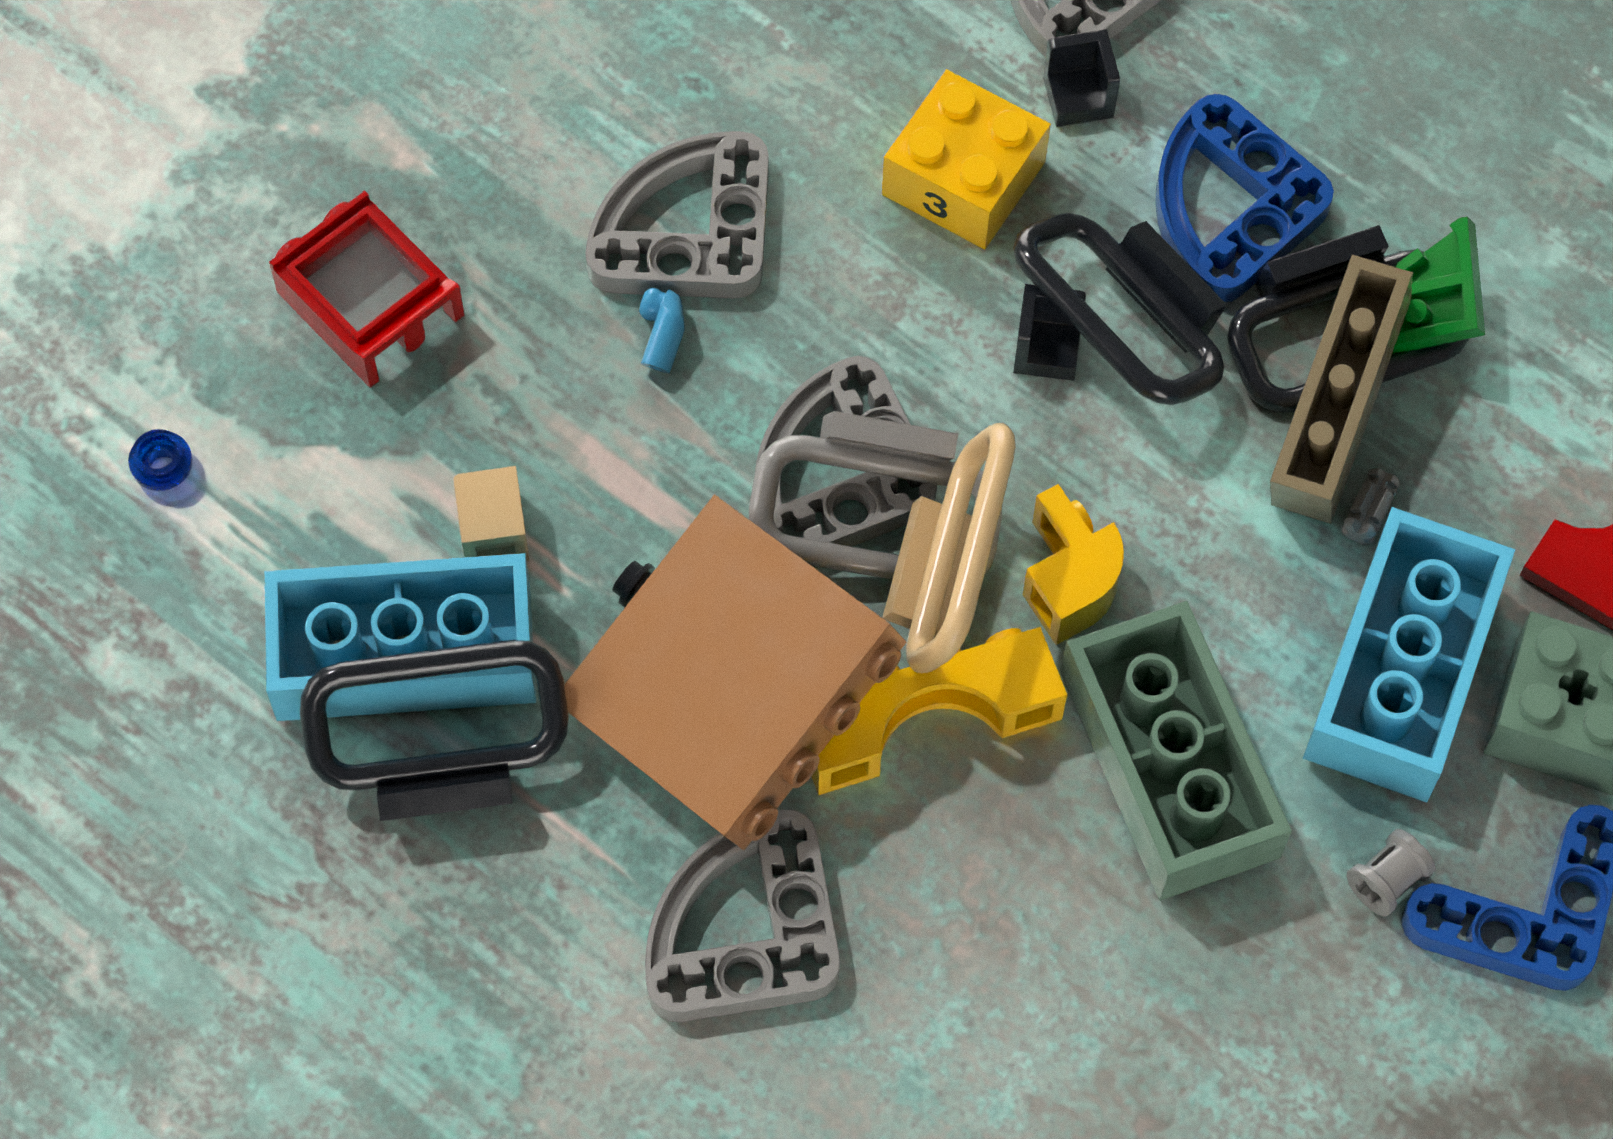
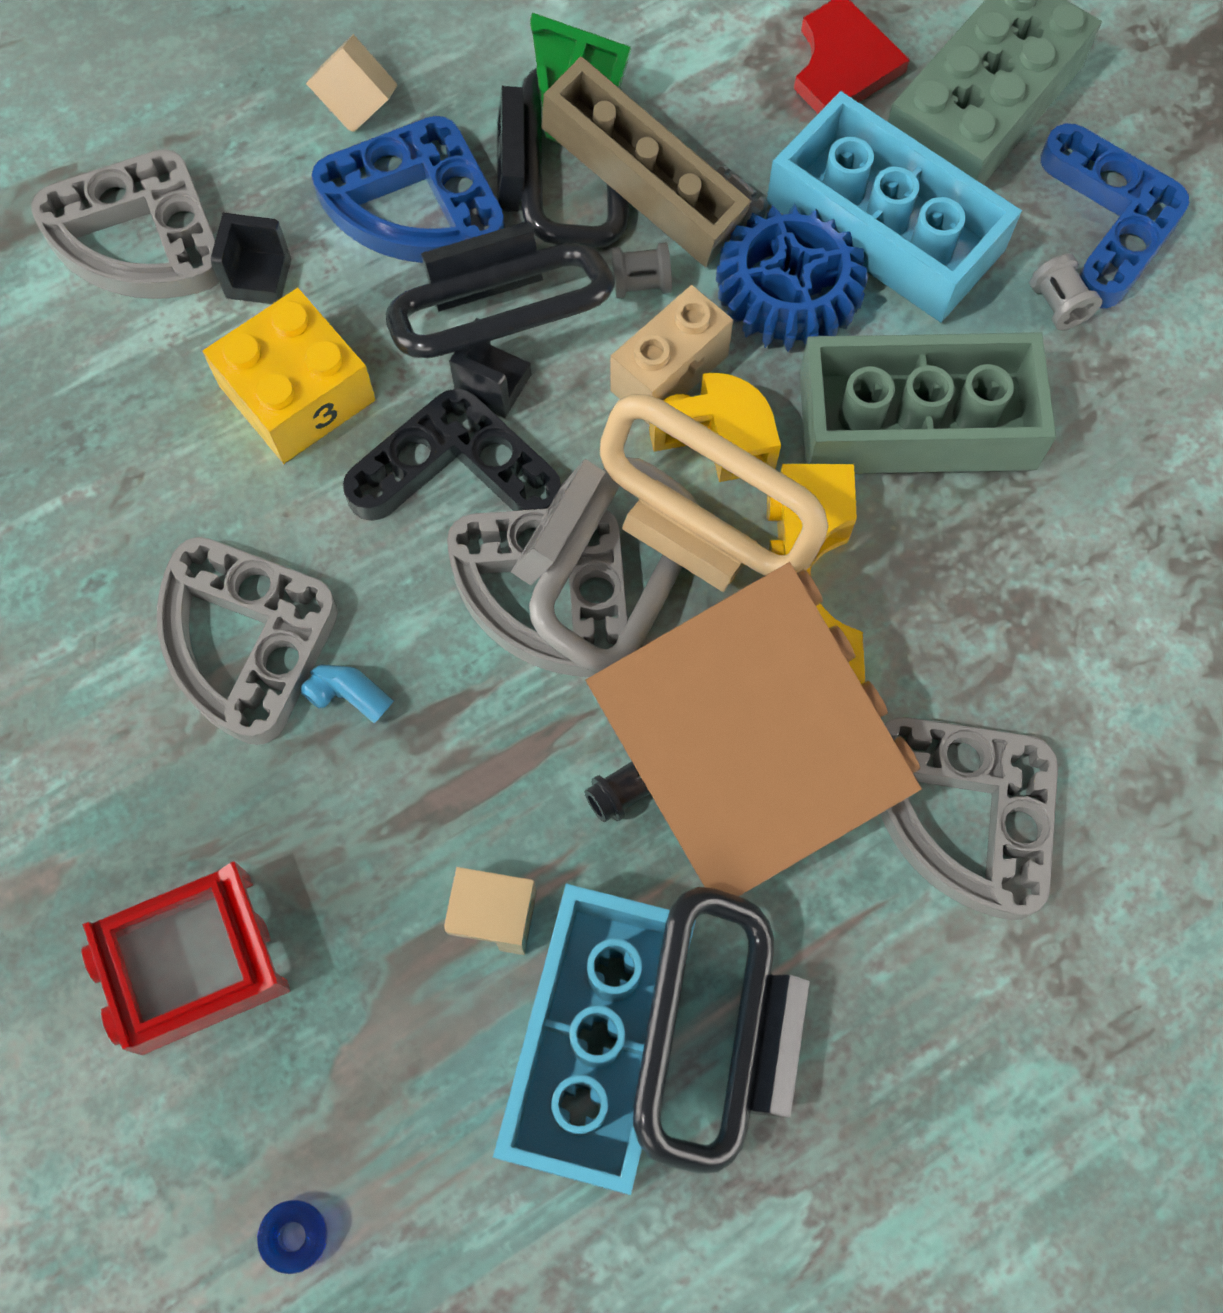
camera: 70 degrees left, 5 degrees up
none -> tan panel [306,34,397,132]
none -> black beam [343,389,561,521]
none -> tan brick [610,284,733,425]
none -> dark grey bush [611,242,672,299]
none -> blue gear [716,204,868,352]

